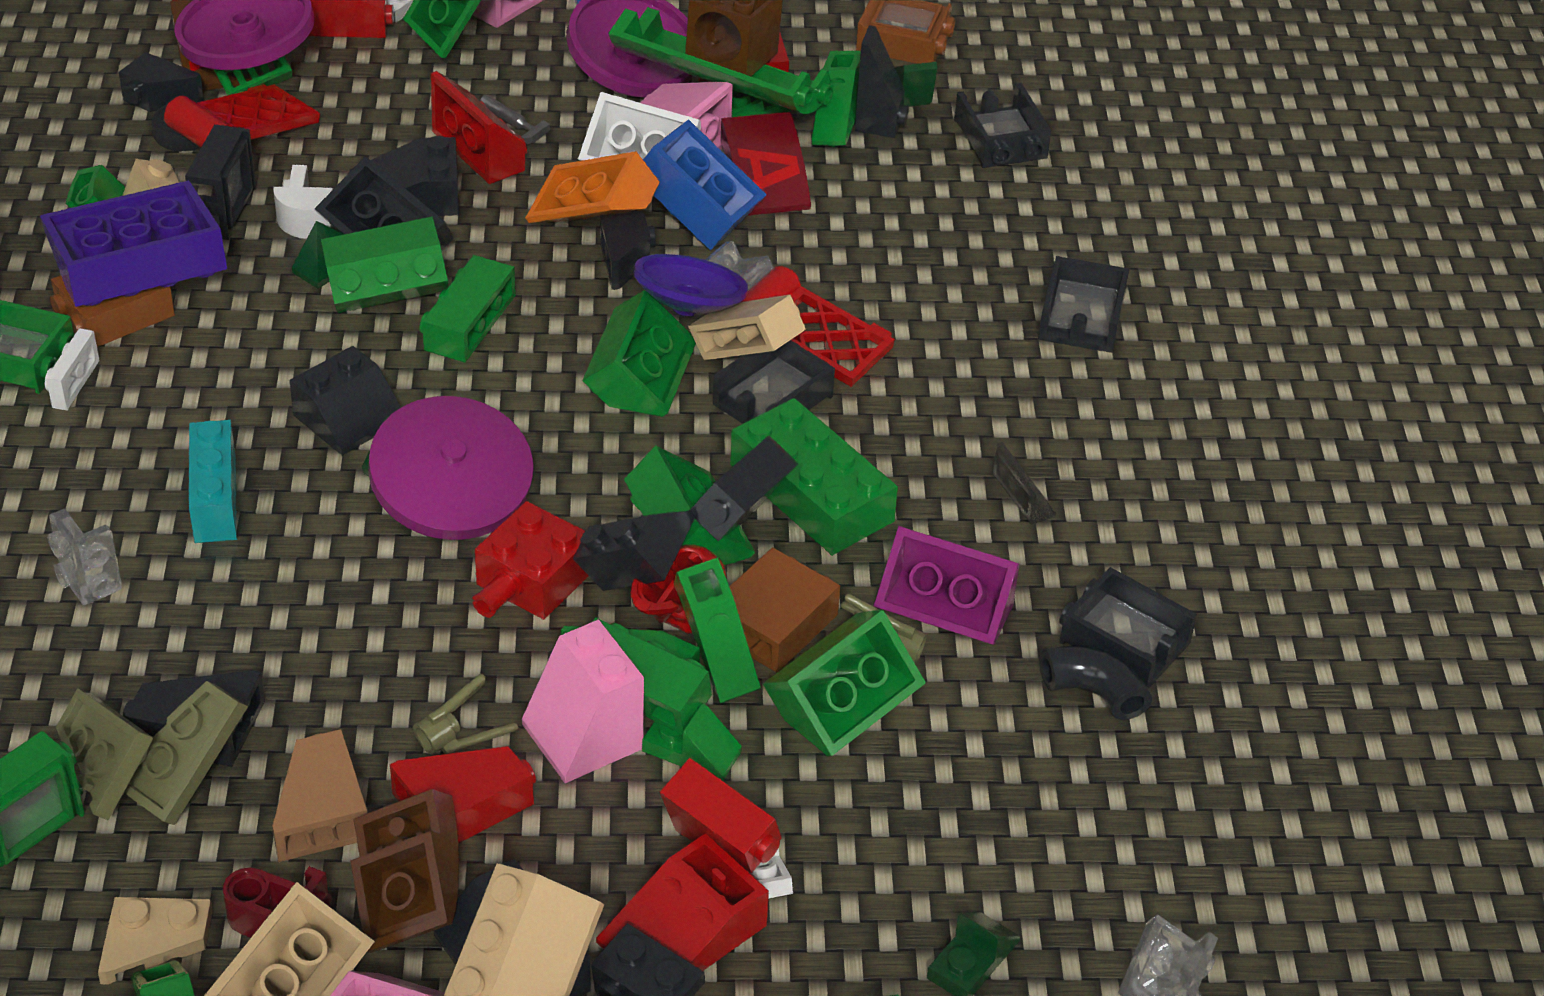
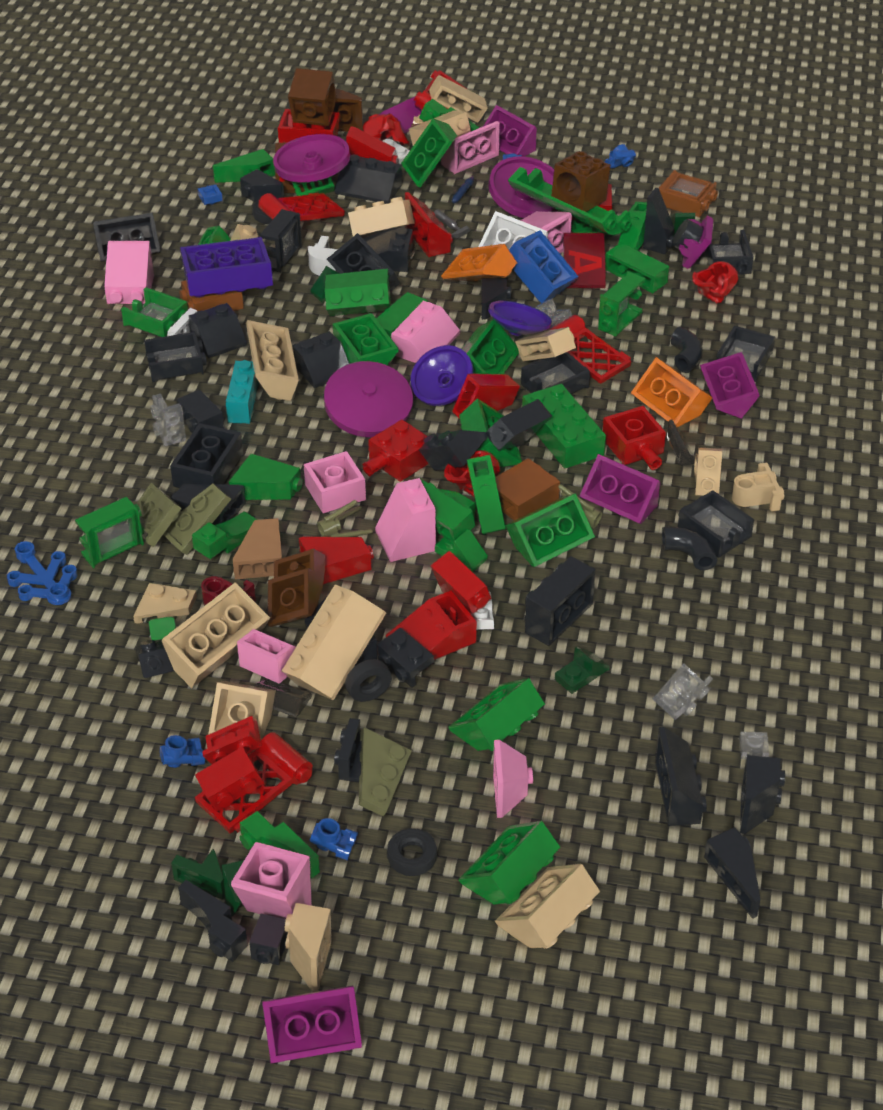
camera: 15 degrees right, 0 degrees up
none -> black window [144,332,207,383]
none -> black brick [170,423,243,488]
none -> black brick [176,389,224,433]
none -> black slope [189,303,247,358]
none -> green slope [192,511,257,559]
none -> blue plate [198,184,223,205]
none -> green slope [212,149,275,183]
none -> green slope [229,454,303,500]
none -> tan slope [246,320,299,401]
none -> bright pink brick [304,451,366,513]
none -> green slope [333,313,398,365]
none -> black slope [335,155,402,204]
none -> tan brick [348,197,415,236]
none -> bright pink slope [391,301,460,363]
none -> dark purple dish [410,345,473,406]
none -> dark blue piece [452,177,474,203]
none -> red slope [452,374,520,419]
none -> black brick [524,556,595,646]
none -> green window [598,271,645,337]
none -> red brick [603,406,666,470]
none -> green brick [605,243,669,294]
none -> orange slope [631,357,712,428]
none -> black cylinder [671,326,703,373]
none -> magenta piece [672,215,714,269]
none -> red head [692,261,738,304]
none -> tan pin [694,448,722,495]
none -> magenta slope [700,352,759,419]
none -> tan pin [732,463,784,511]

